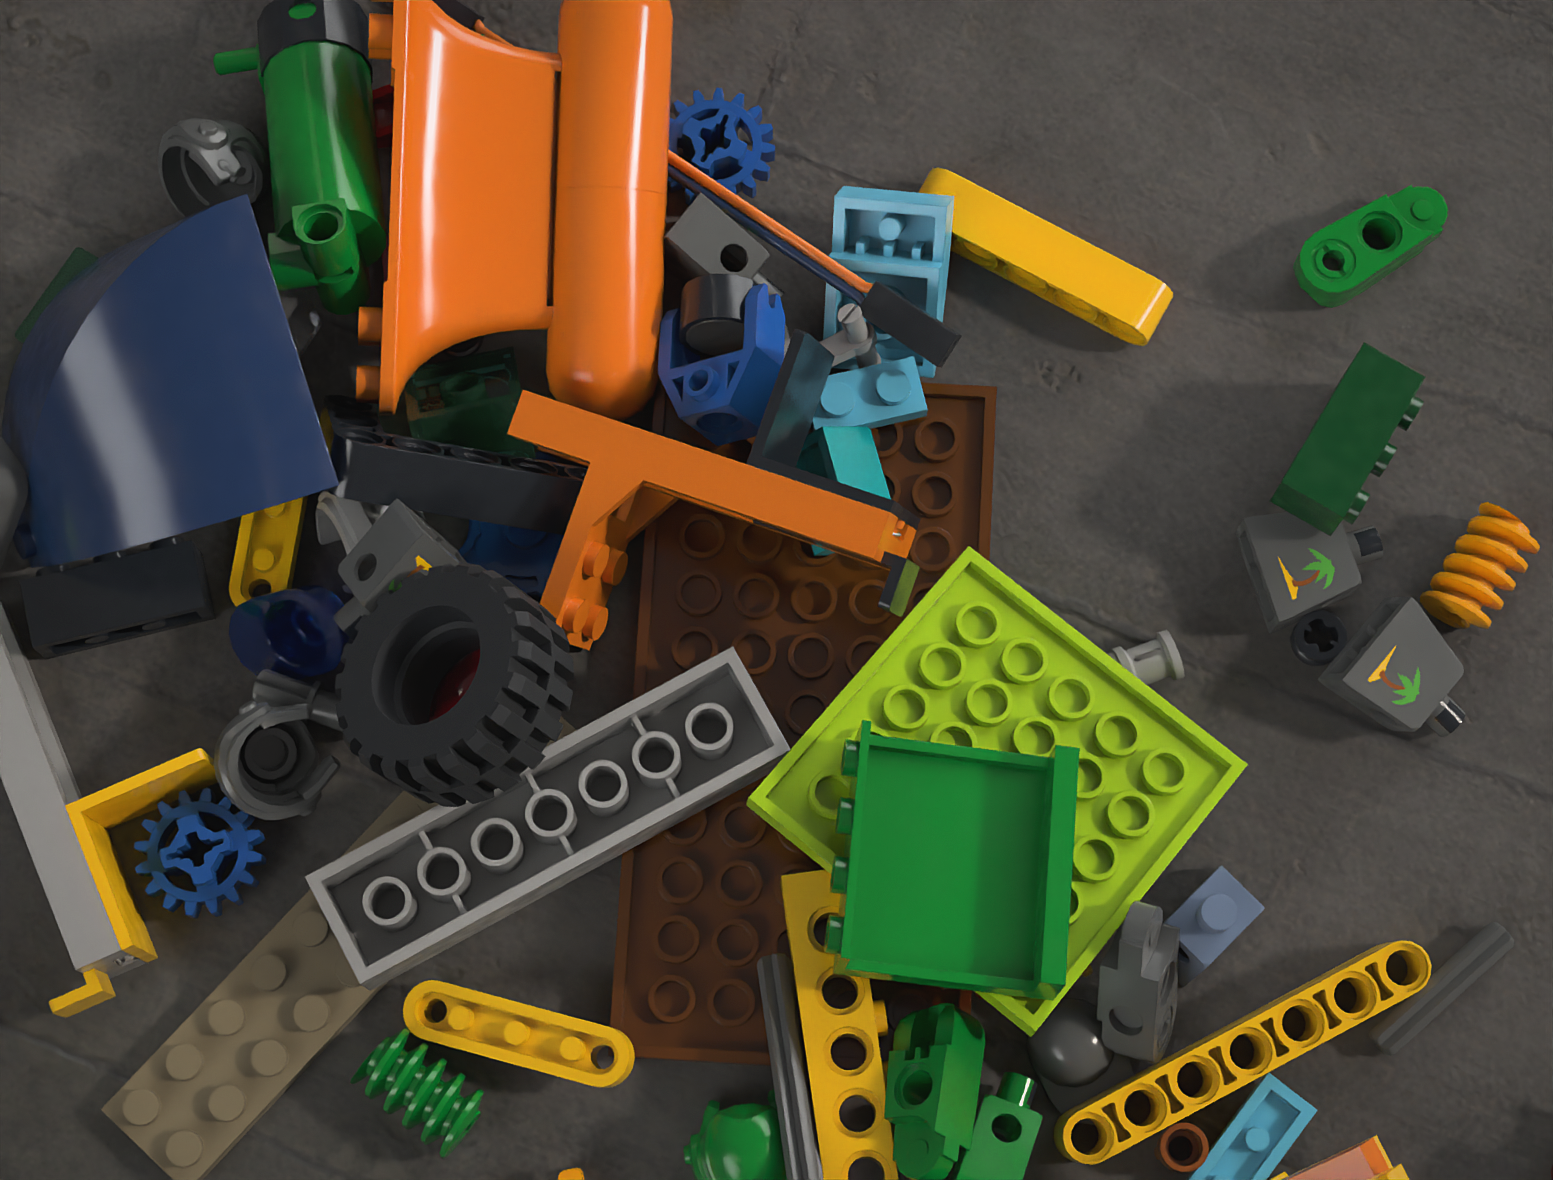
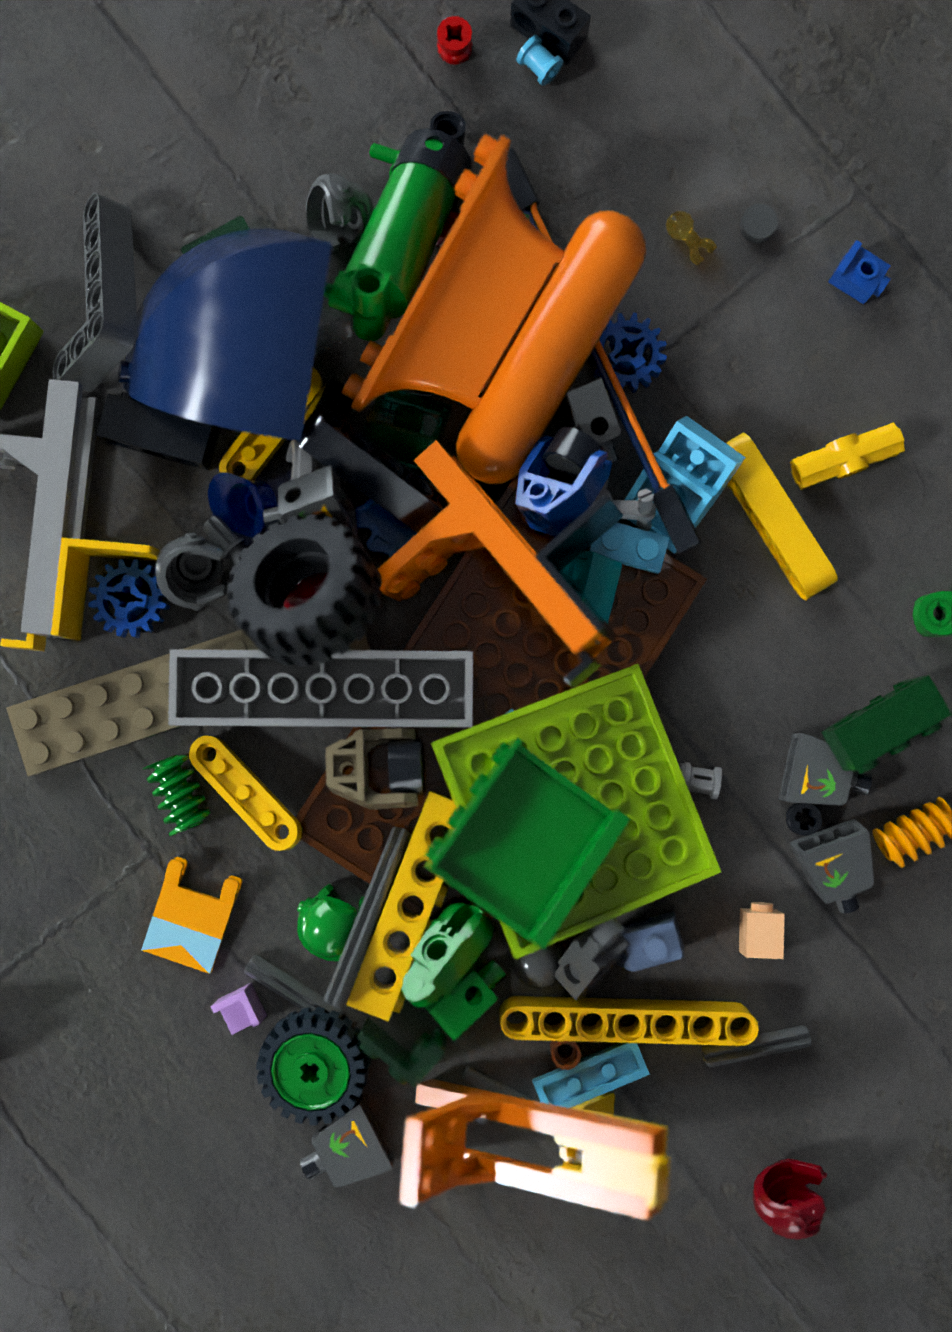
camera: 30 degrees right, 10 degrees up
none -> dark tan piece [326,728,425,810]
none -> light nougat brick [739,902,785,959]
none -> yellow piece [790,422,905,490]

